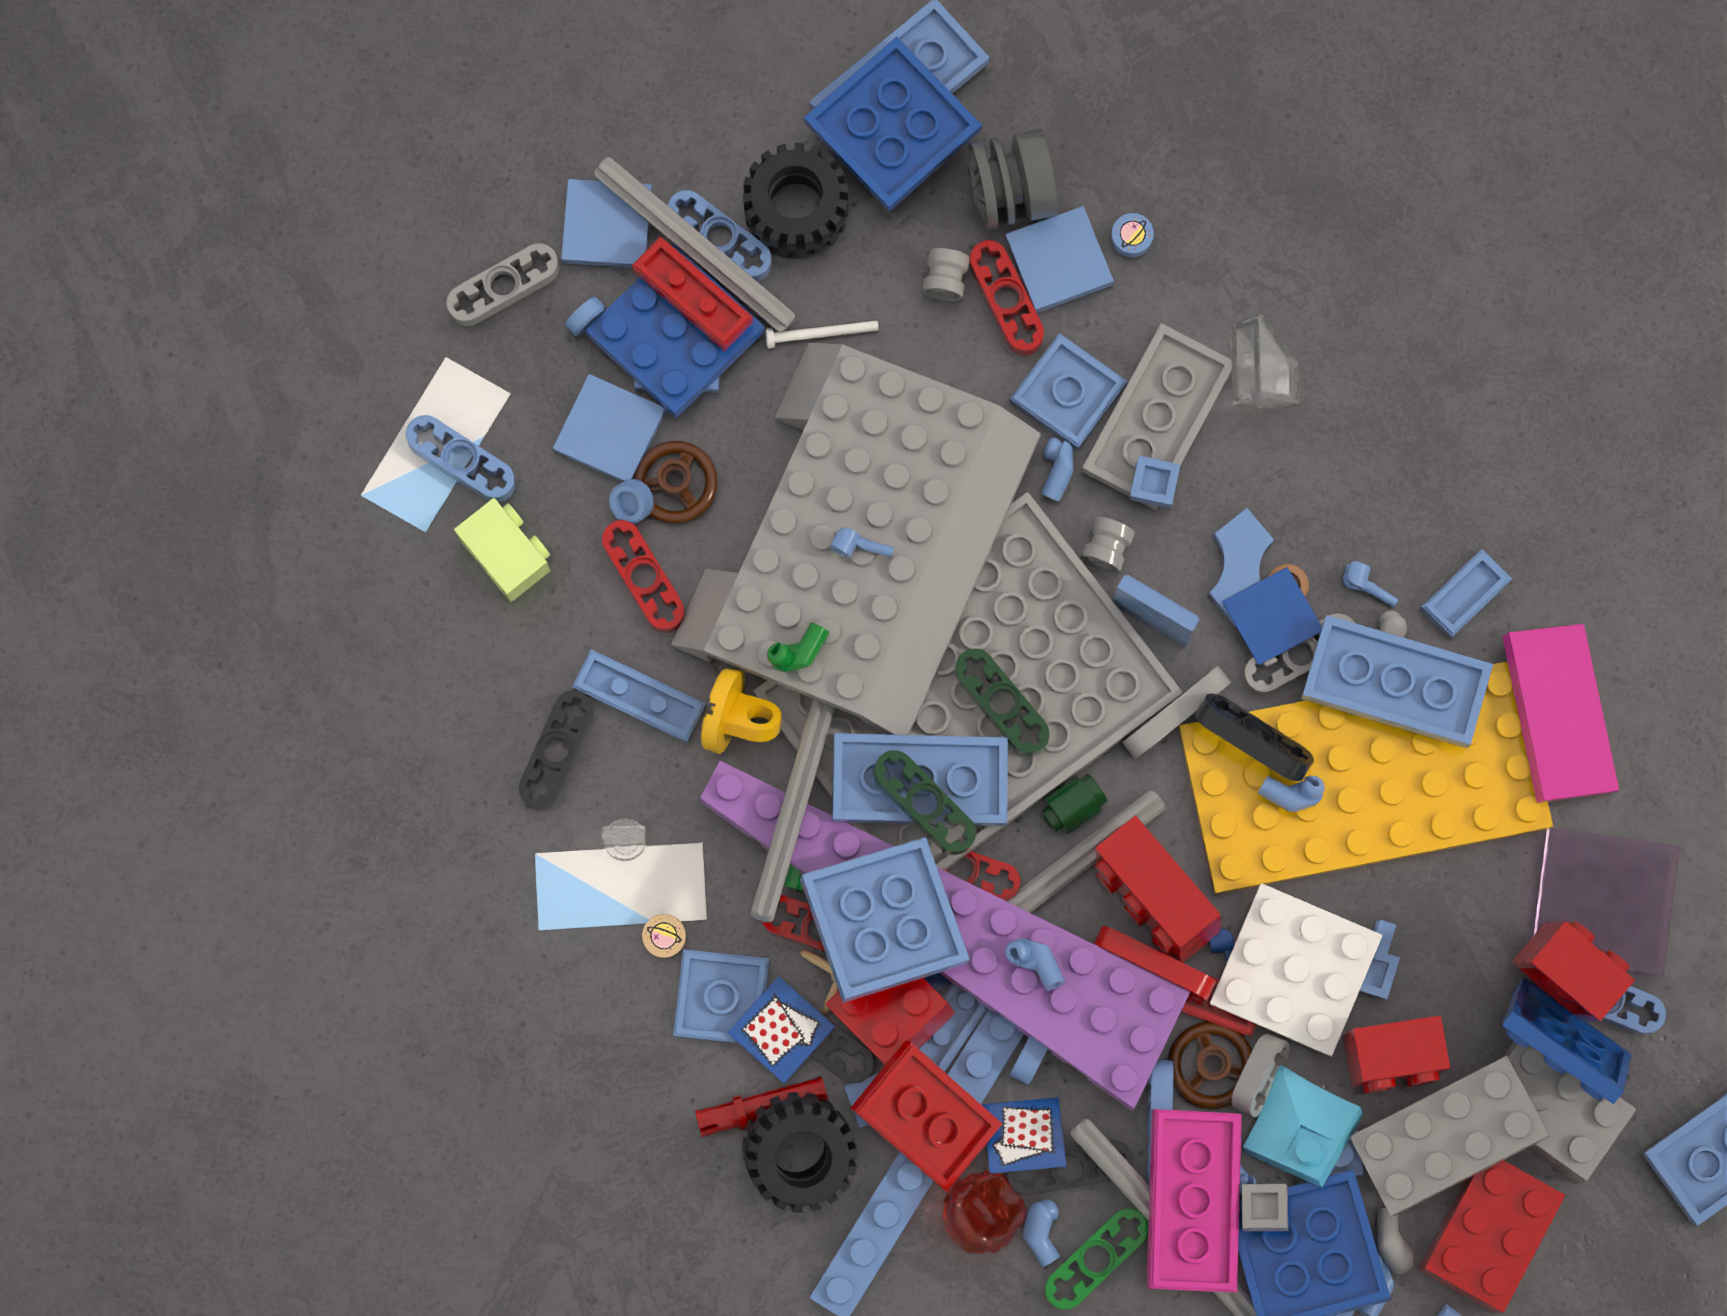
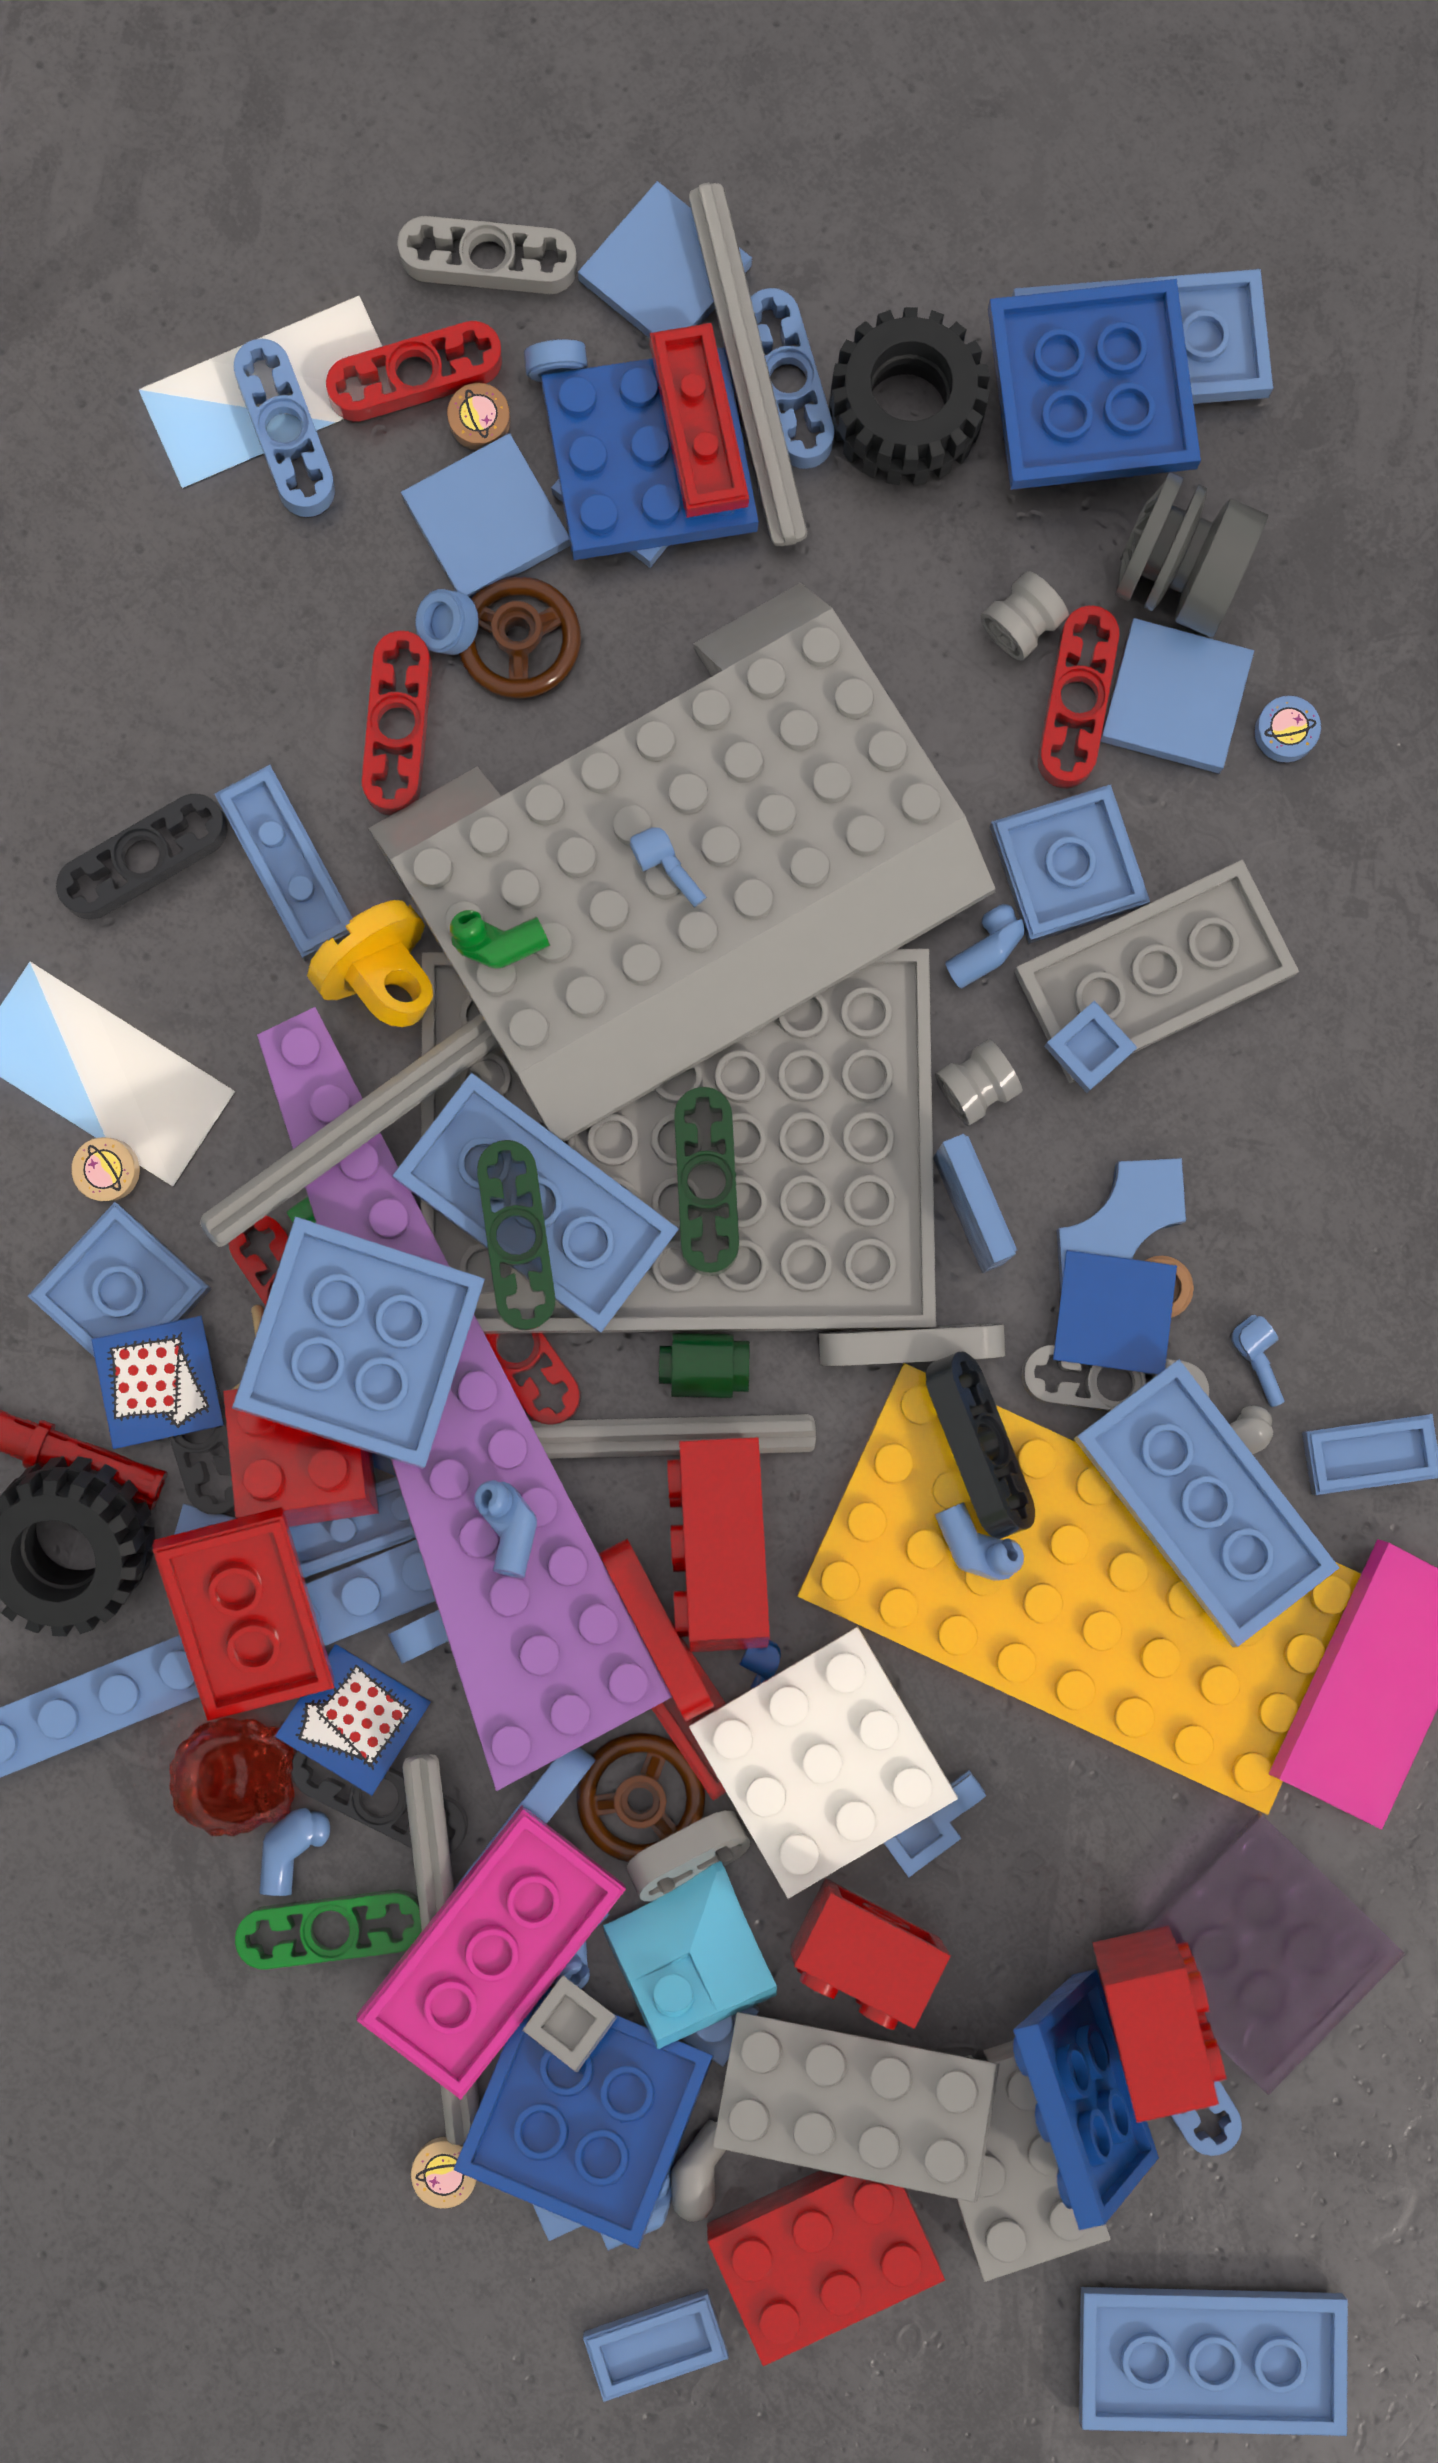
camera: 30 degrees right, 5 degrees up
yellowish green brick [454,498,551,602] -> none
clear plate [602,818,647,861] -> none
white piece [765,321,879,349] -> none
clear slope [1230,315,1299,413] -> none
none -> red beam [326,321,502,422]
none -> medium nougat tile [447,383,511,450]

